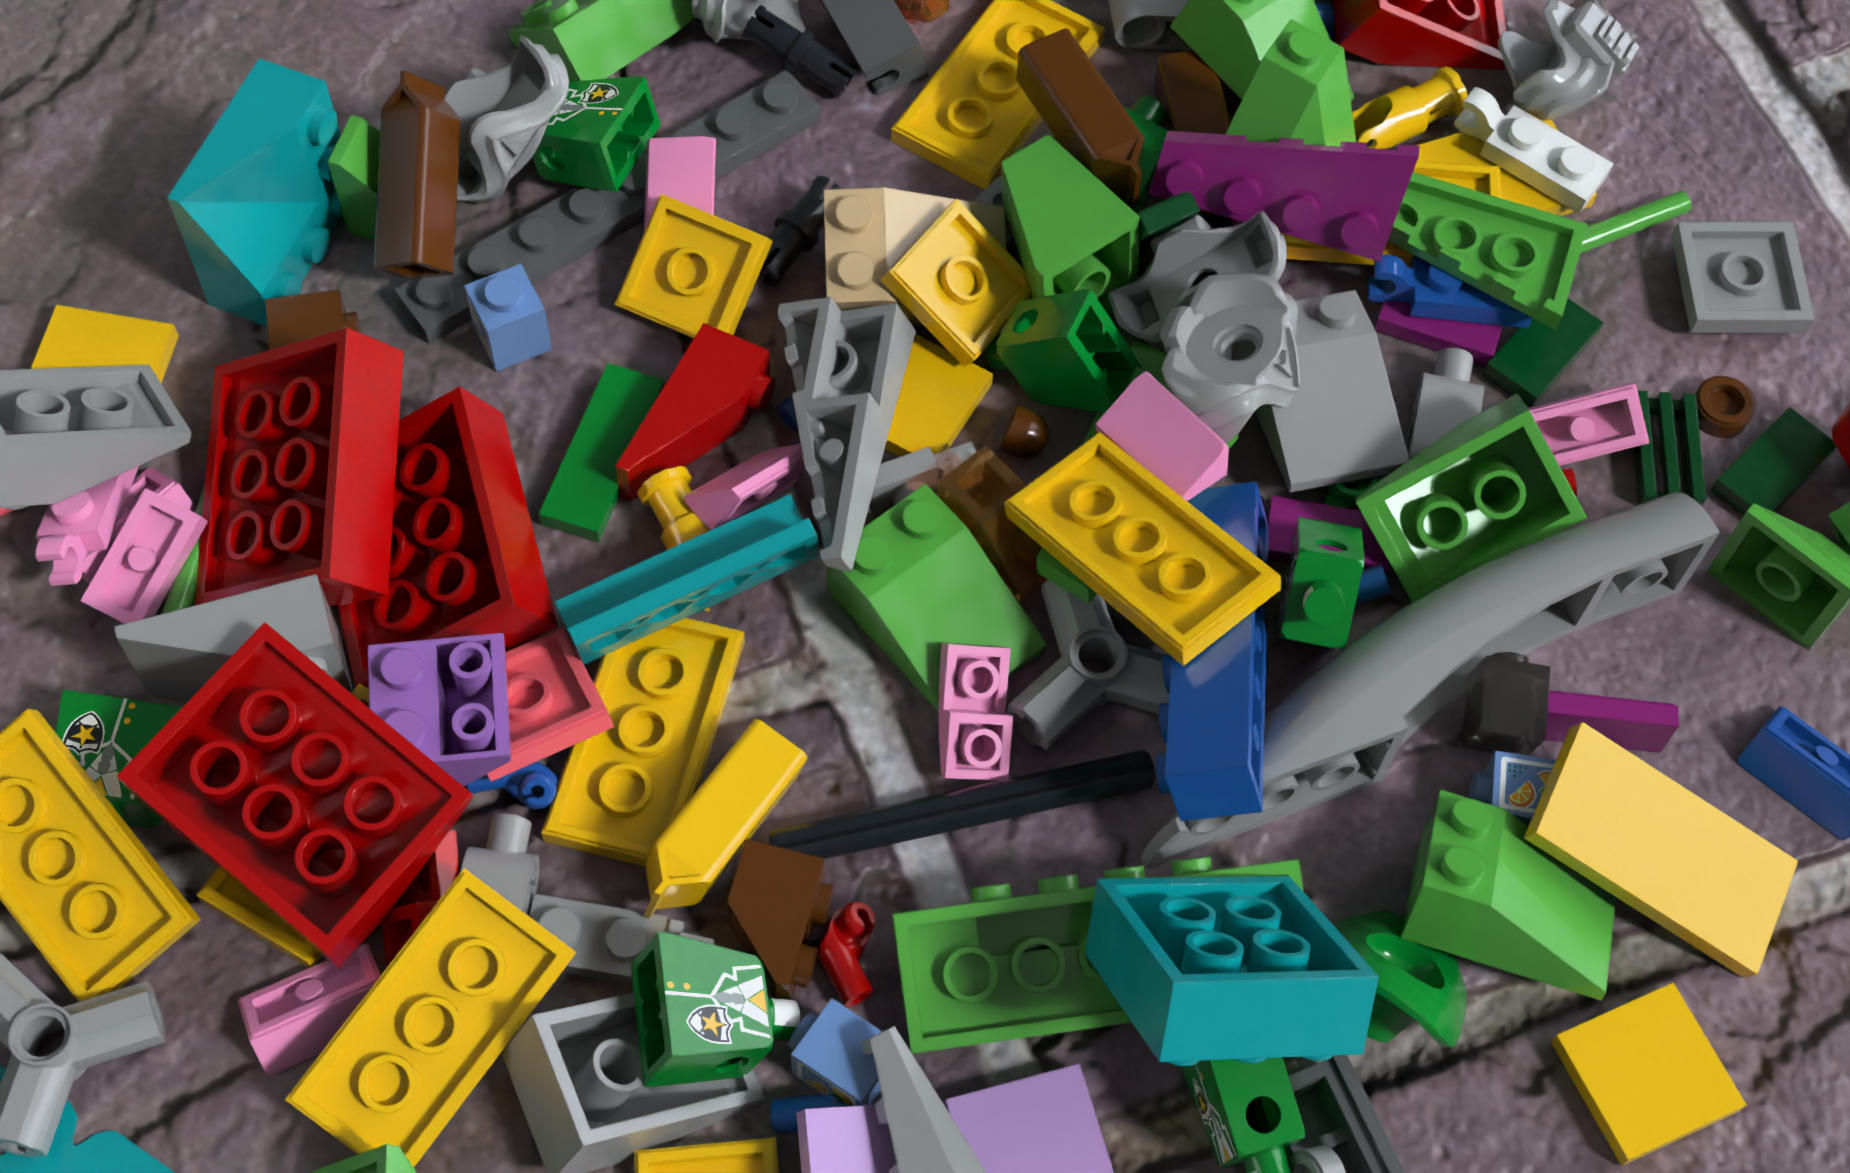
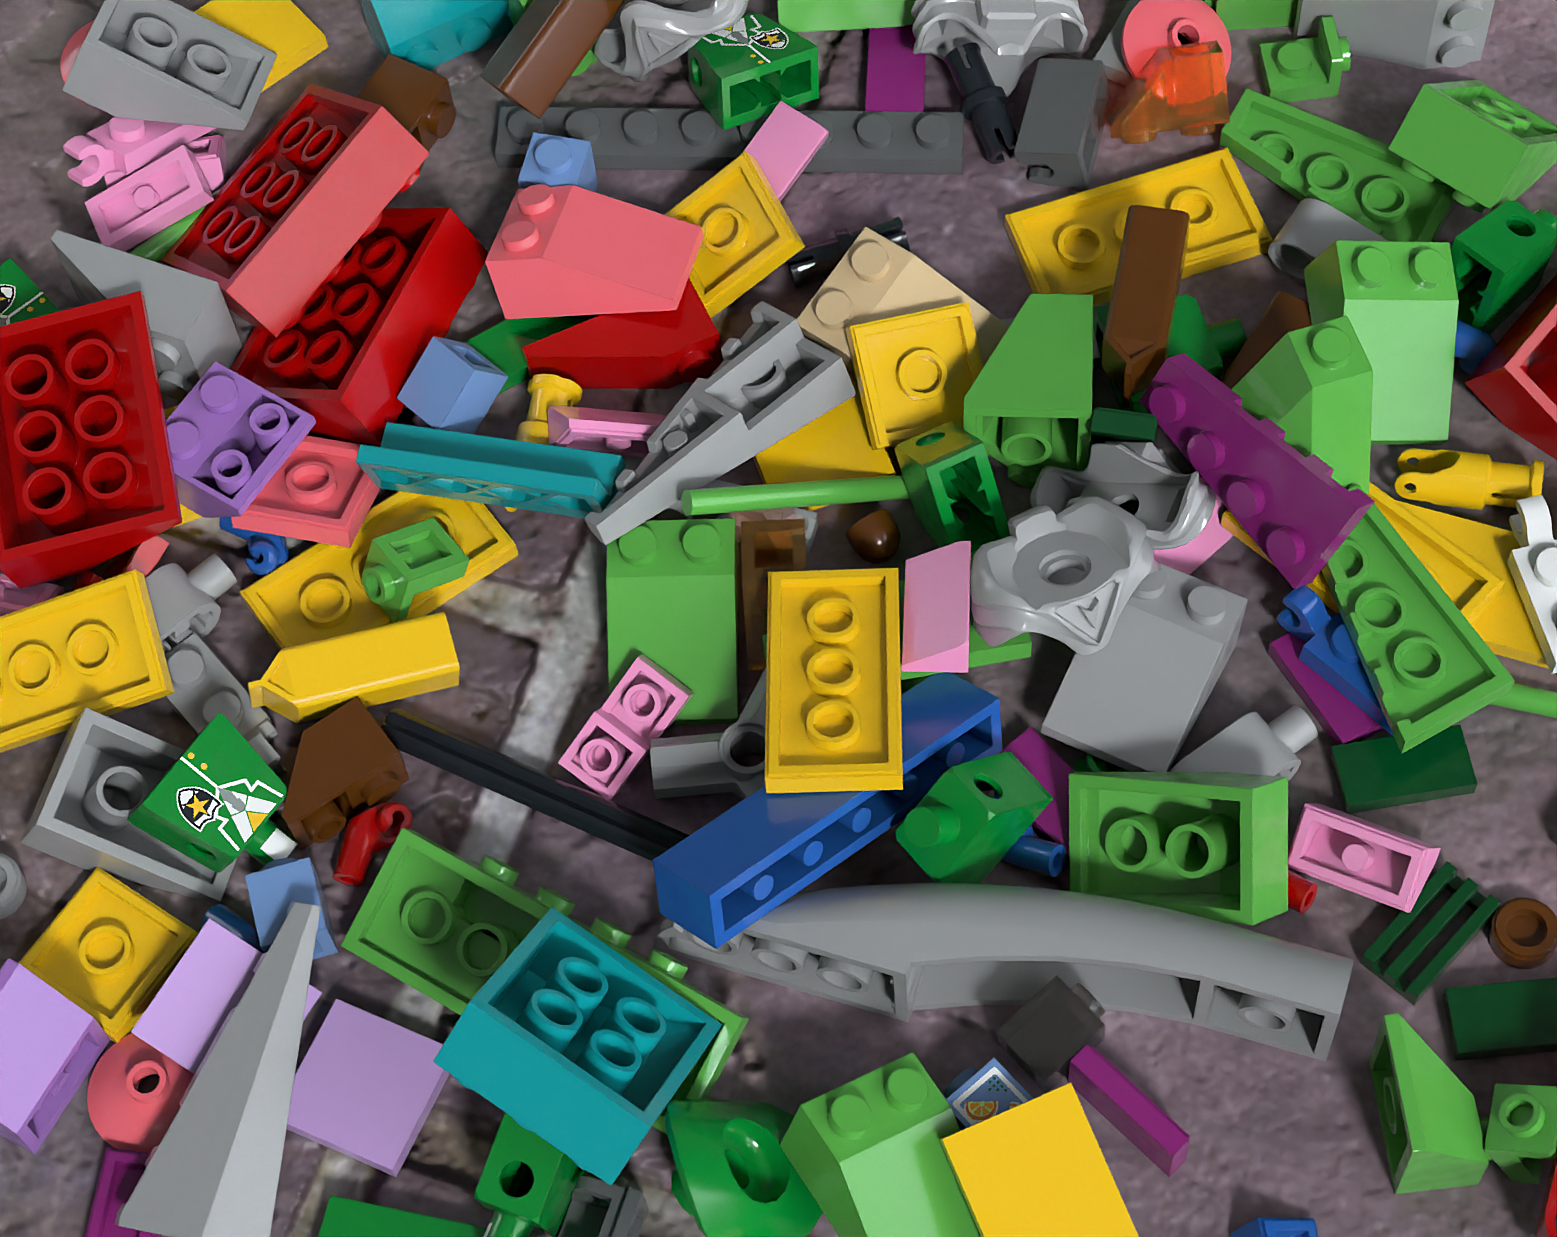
camera: 50 degrees right, 0 degrees up
none -> bright green bracket [361,517,470,622]
none -> medium blue brick [397,336,509,434]
none -> coral slope [485,184,704,319]
none -> bright green bar [681,474,910,516]
none -> magenta tile [865,24,927,112]

